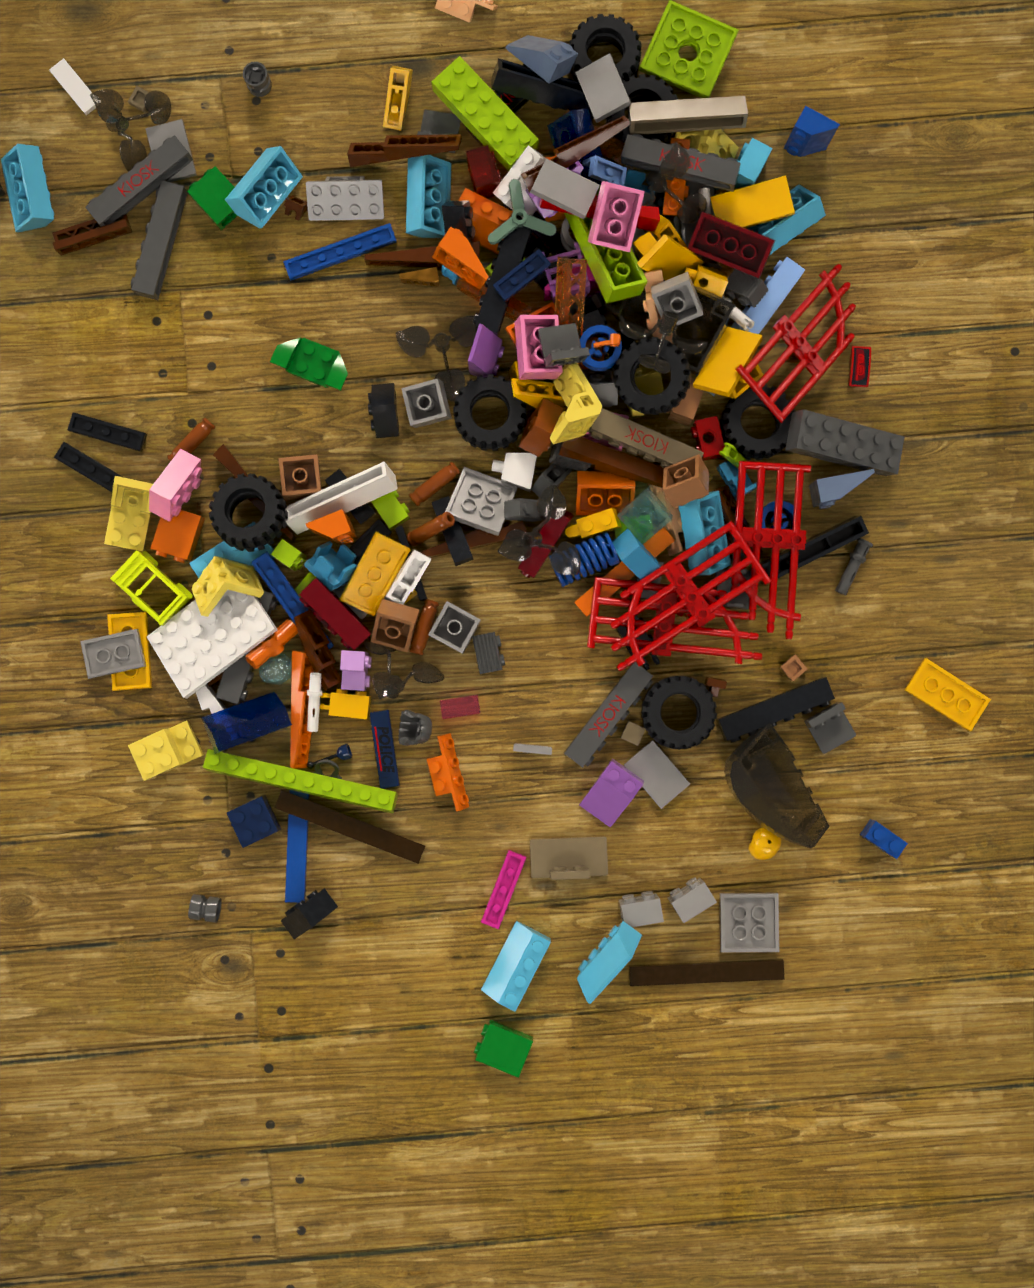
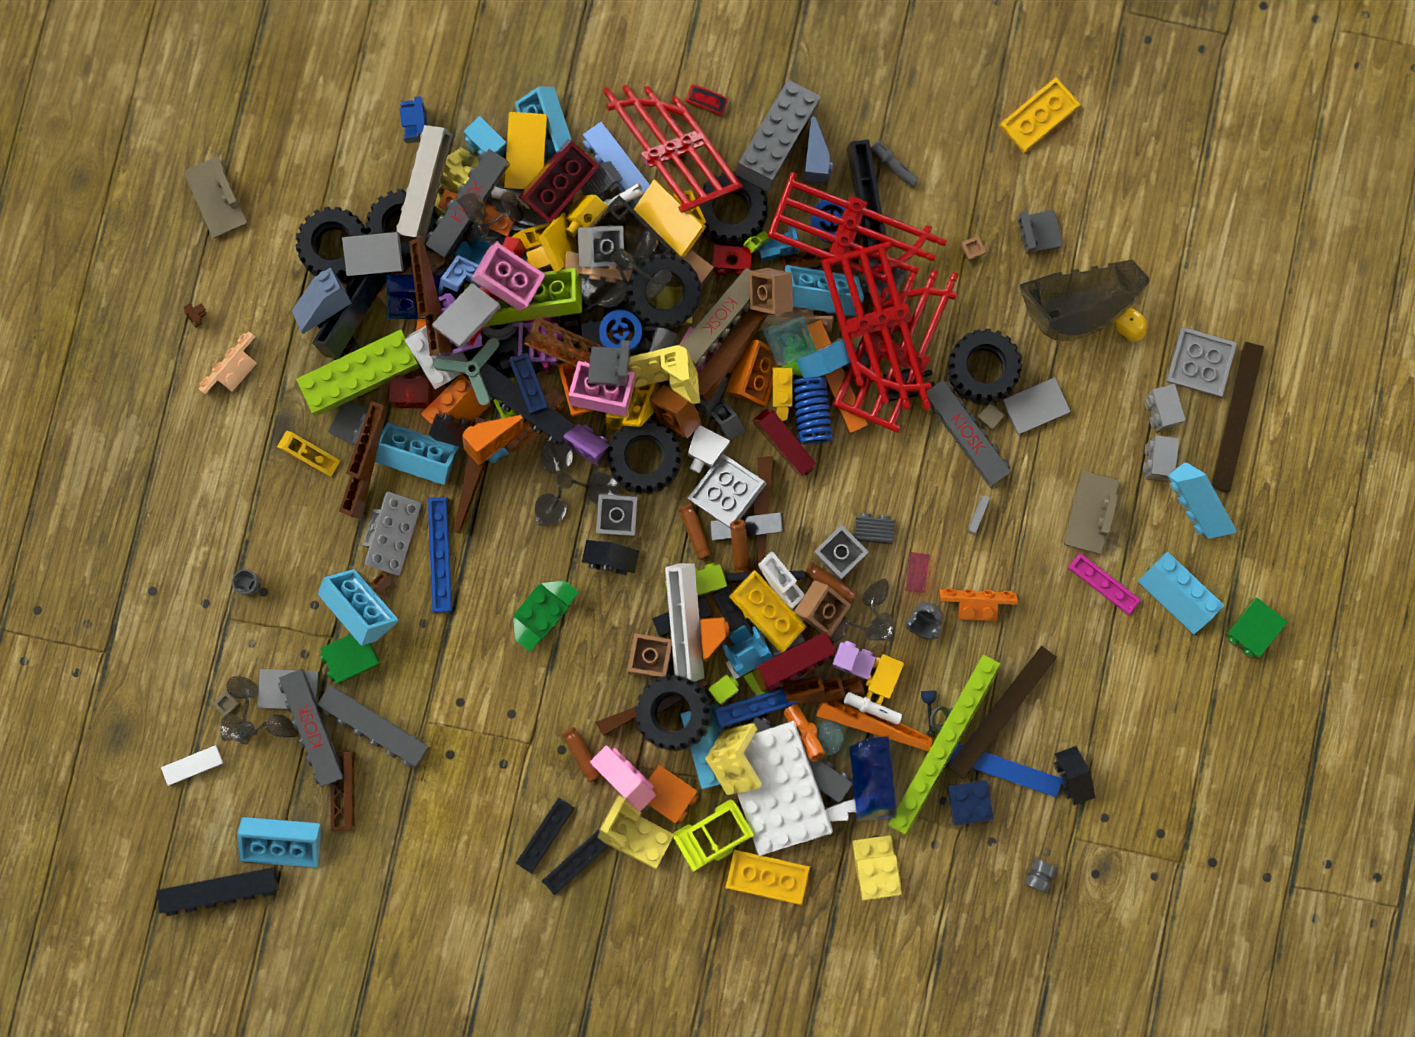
camera: 75 degrees left, 5 degrees down
light grey tile [80,629,146,679] -> none
dark blue tile [370,710,400,789] -> none
pearl gold slope [399,267,440,287] -> none
clear smoke plant [498,485,581,575] -> none
dark grey brick [504,498,548,522] -> none
medium lavender slope [579,758,644,827] -> none
orange hand [593,333,621,348] -> none
lime piece [638,0,739,98] -> none
reddish brown tile [705,676,727,697] -> none
black brick [716,677,835,743] -> none
blue slope [784,106,840,157] -> none
blue brick [859,819,908,859] -> none
none -> blue panel [400,96,428,143]

